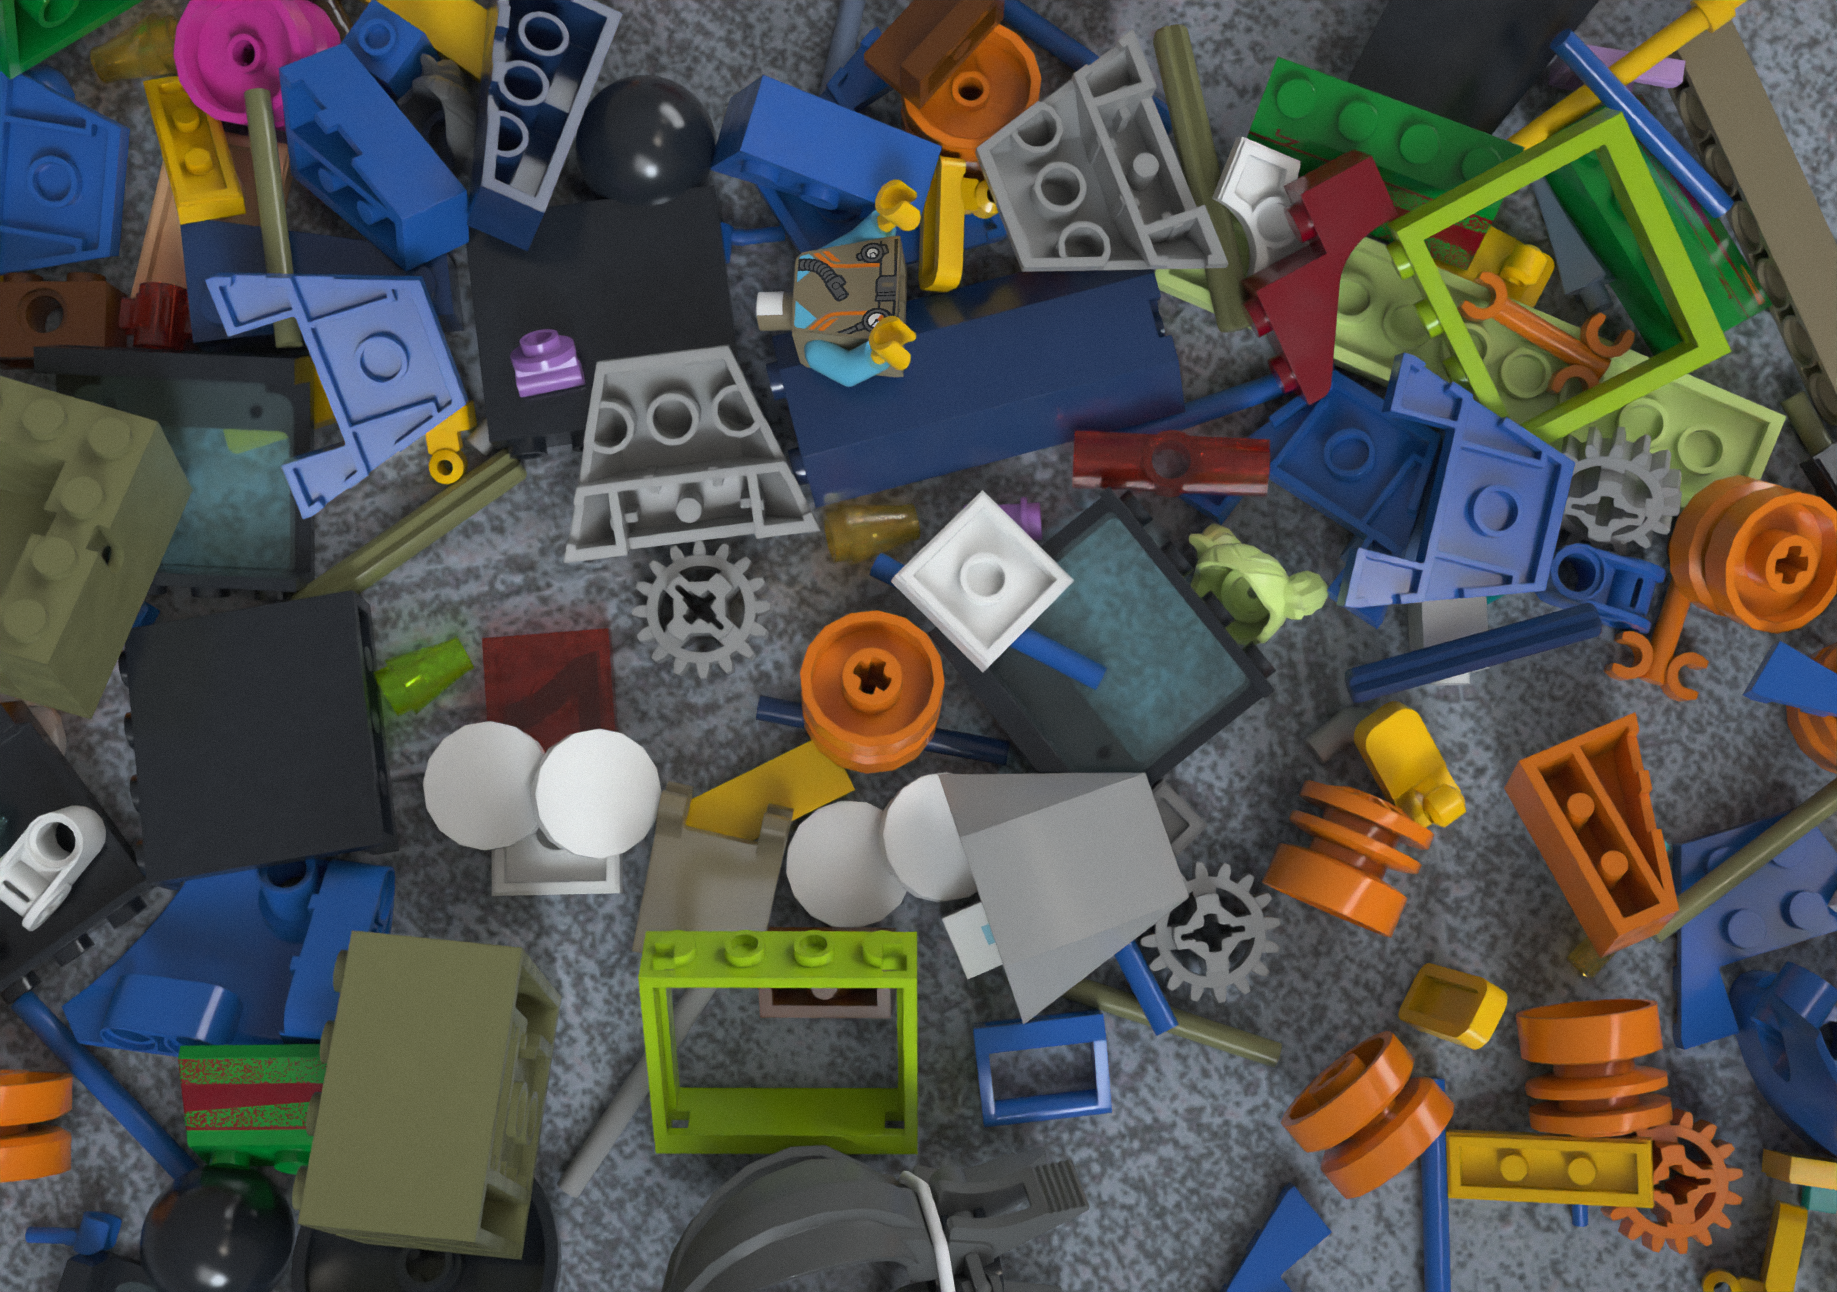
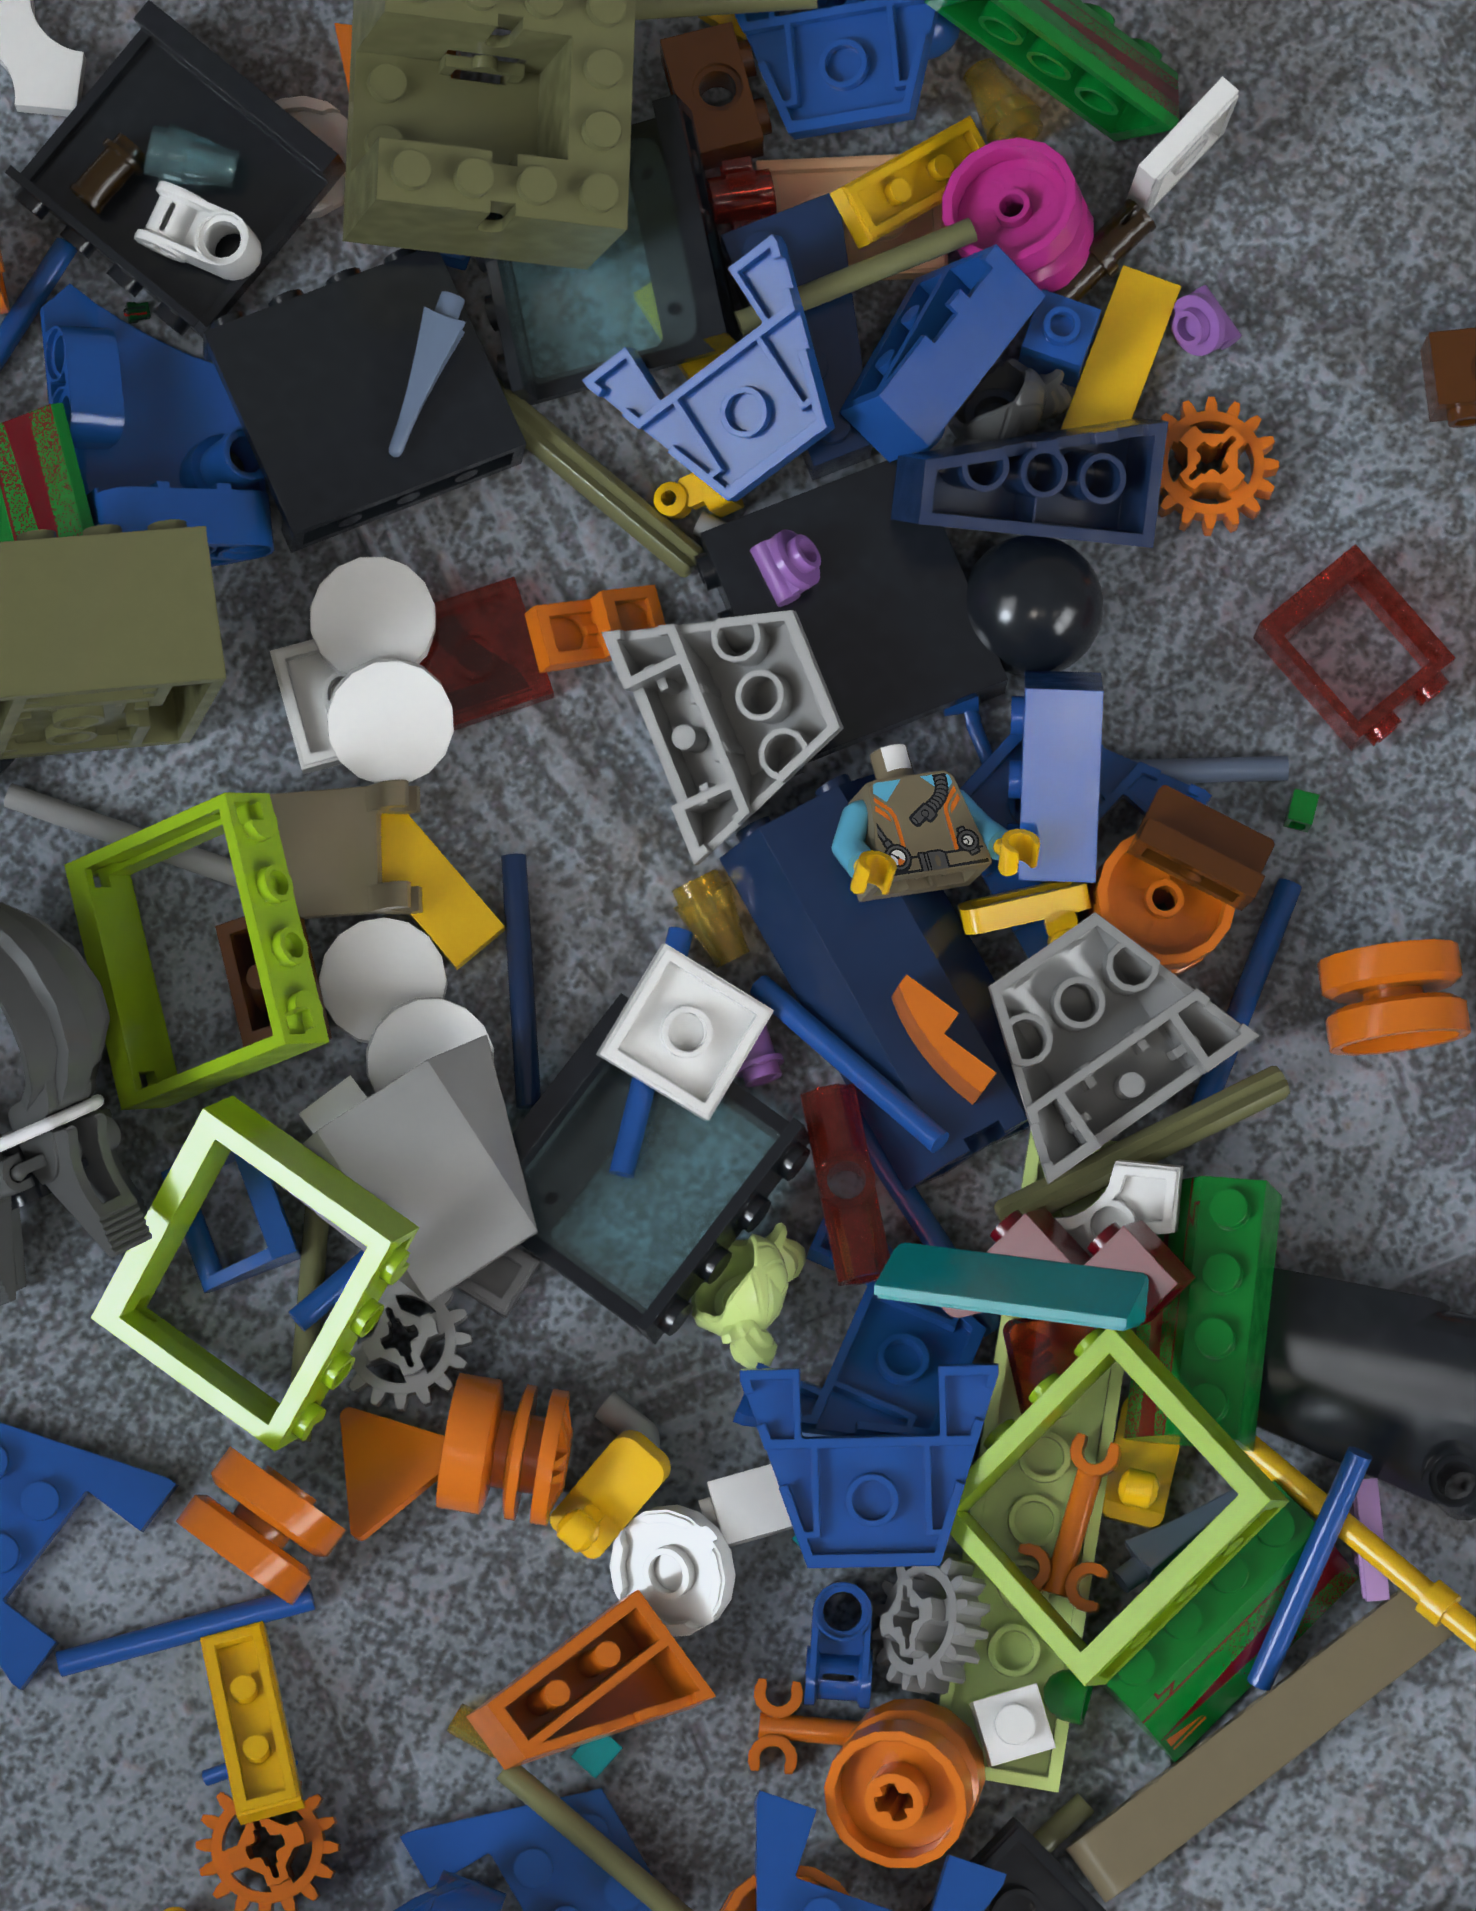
camera: 70 degrees right, 5 degrees down
clear neon green cone [373,636,475,717] -> none
light grey gear [632,540,773,680] -> none
orange wheel [800,610,945,774] -> none
dark blue axle [1345,603,1602,703] -> none
yellow piece [1398,963,1508,1050] -> none
orange wheel [1516,998,1673,1138] -> none
none -> lime window [91,1095,420,1452]
none -> dark green piece [123,302,151,324]
none -> orange piece [340,1407,445,1541]
none -> sand blue piece [389,291,466,457]
none -> orange slope [524,584,666,673]
none -> white tile [610,1504,736,1637]
none -> blue bar [750,975,949,1153]
none -> teal slope [874,1242,1149,1331]
none -> orange slope [891,974,997,1105]
none -> white brick [969,1683,1056,1767]
none -> clear red piece [1003,1318,1097,1415]
none -> green hinge [1043,1669,1094,1726]

